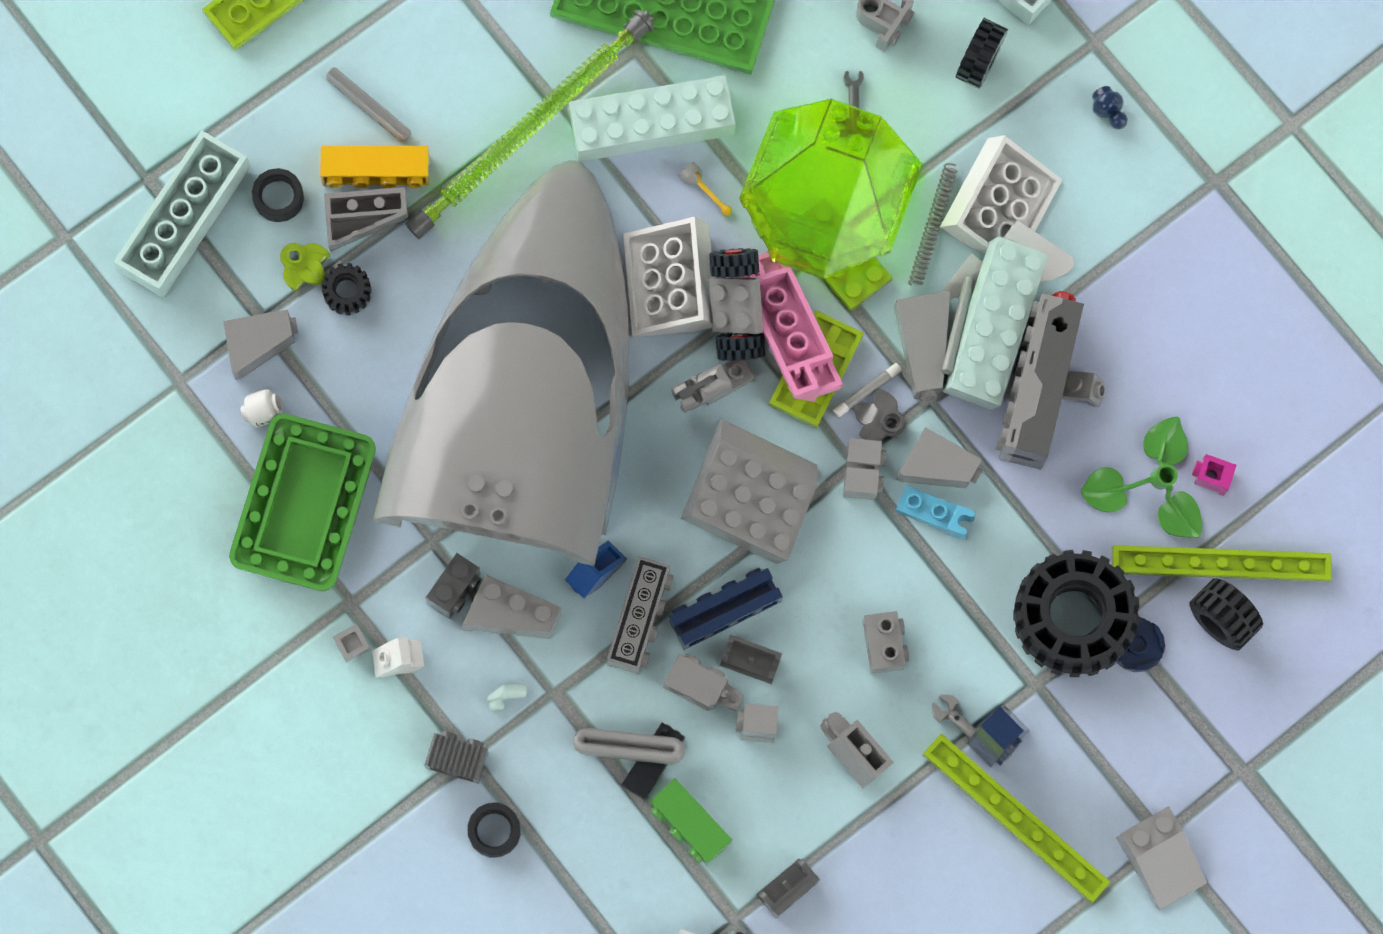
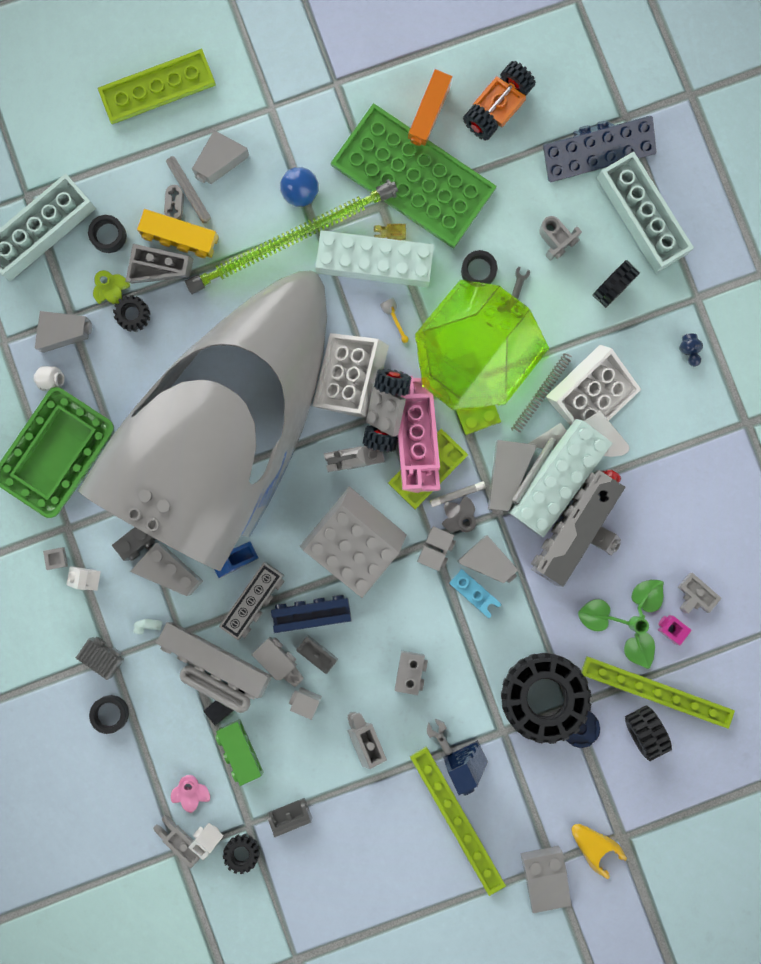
camera: 25 degrees right, 10 degrees up
none -> light grey brick [156,622,272,700]
none -> light grey beam [164,185,184,220]
none -> bright pink plate [171,775,210,813]
none -> light grey slope [192,130,249,184]
none -> blue piece [280,167,319,207]
none -> clear yellow plate [374,224,406,240]
none -> black tyre [461,250,498,289]
none -> yellow animal [571,824,627,879]
none -> light grey hinge [678,573,722,614]

